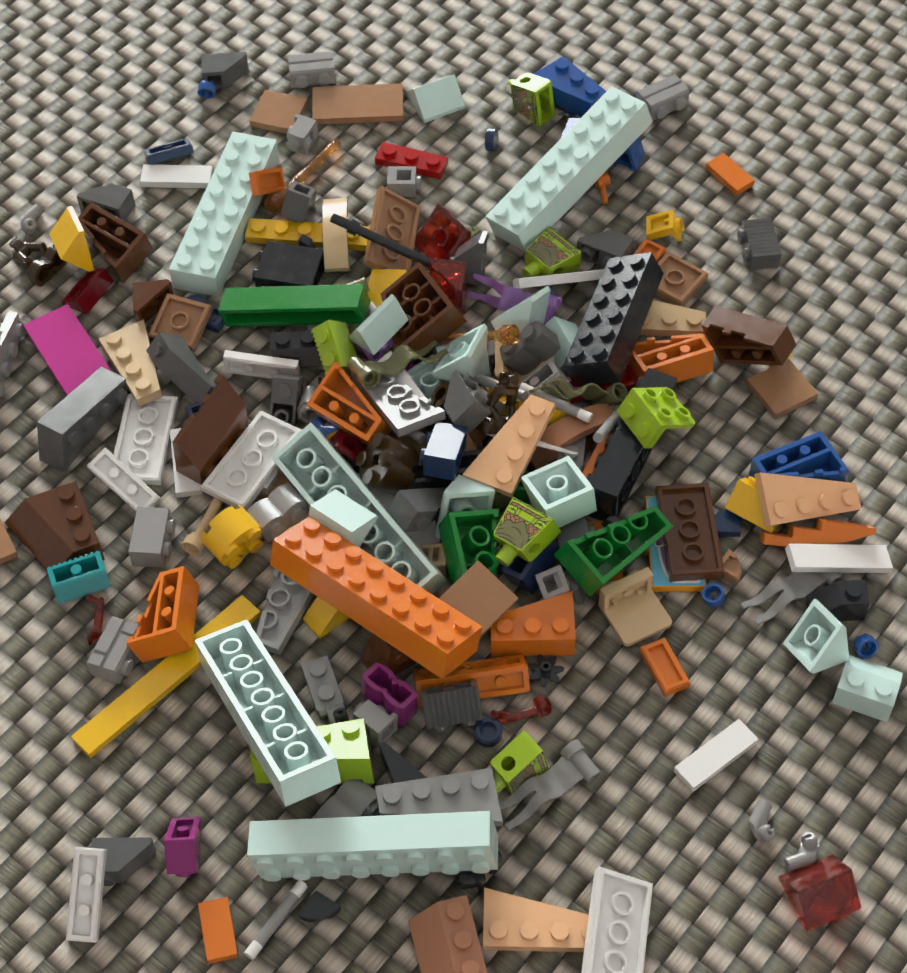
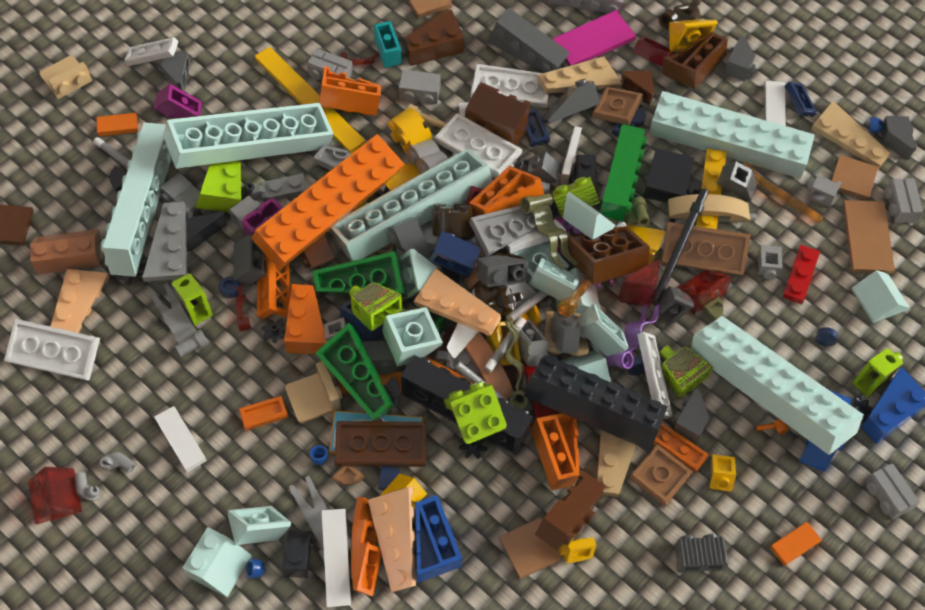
camera: 90 degrees right, 5 degrees up
light grey arm [20,204,43,234] -> none
white tile [87,447,161,512] -> none
orange tile [249,167,286,196] -> none
light aqua slope [309,489,378,547] -> none
medium nougat tile [439,561,518,638] -> none
none -> black plant [459,437,488,459]
none -> tan wing [811,101,890,170]

